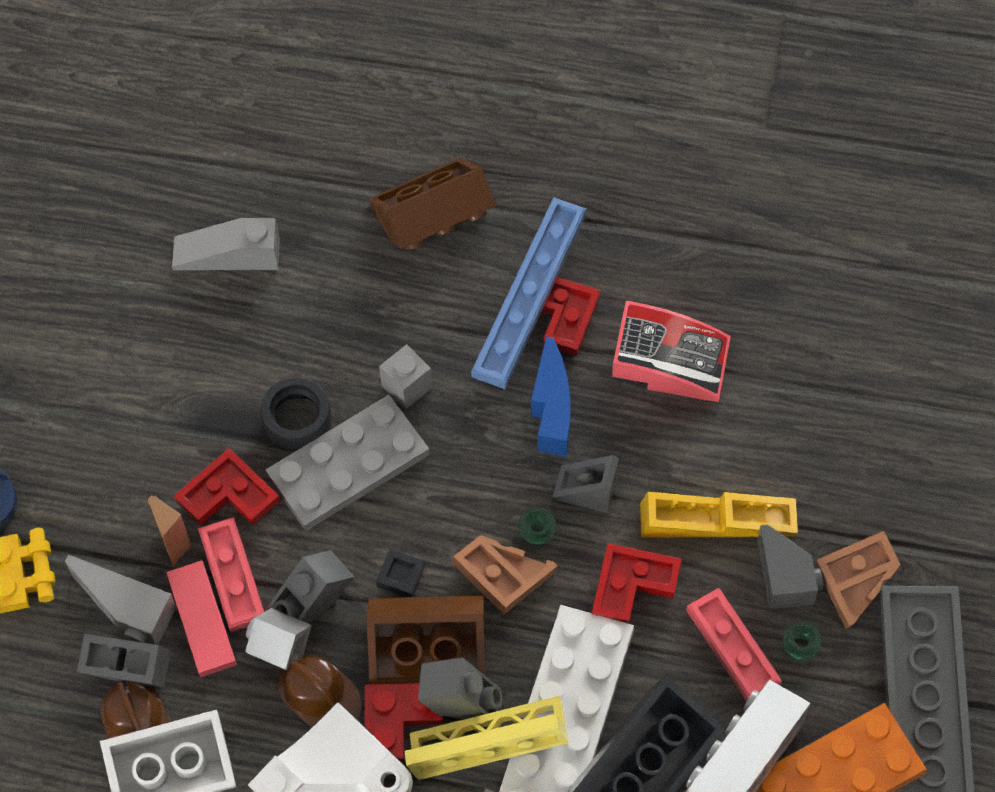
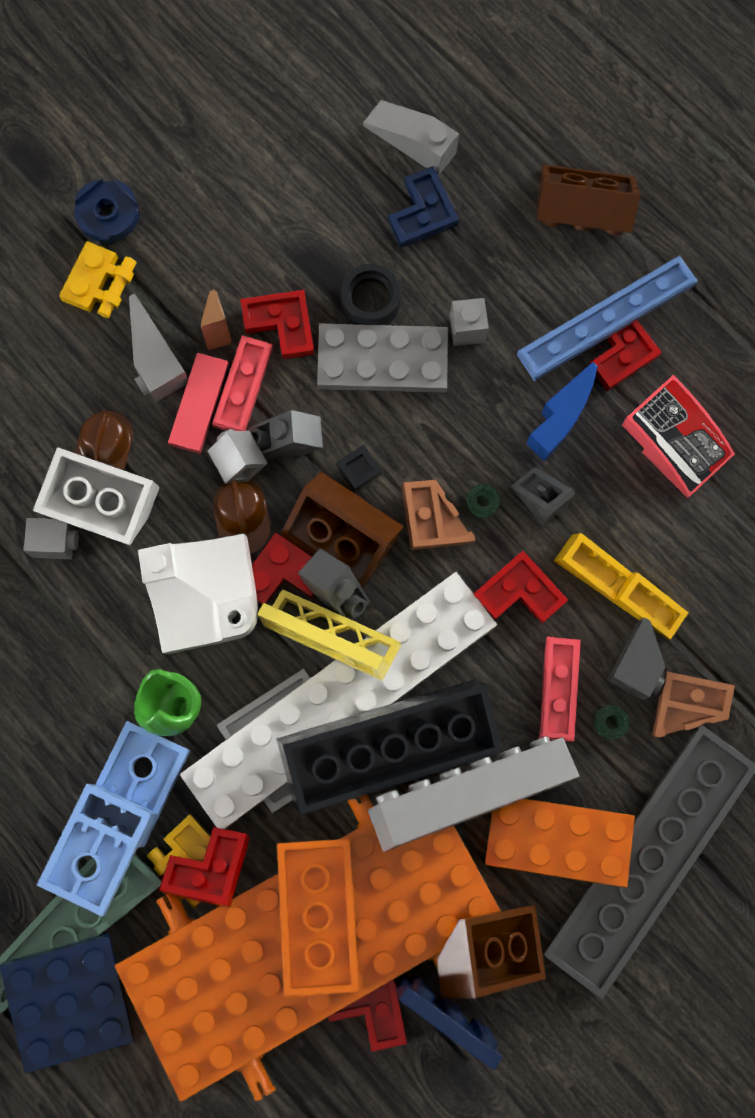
camera: 30 degrees right, 15 degrees up
dark grey brick [77,634,171,688] -> none
none -> dark blue plate [388,166,459,248]

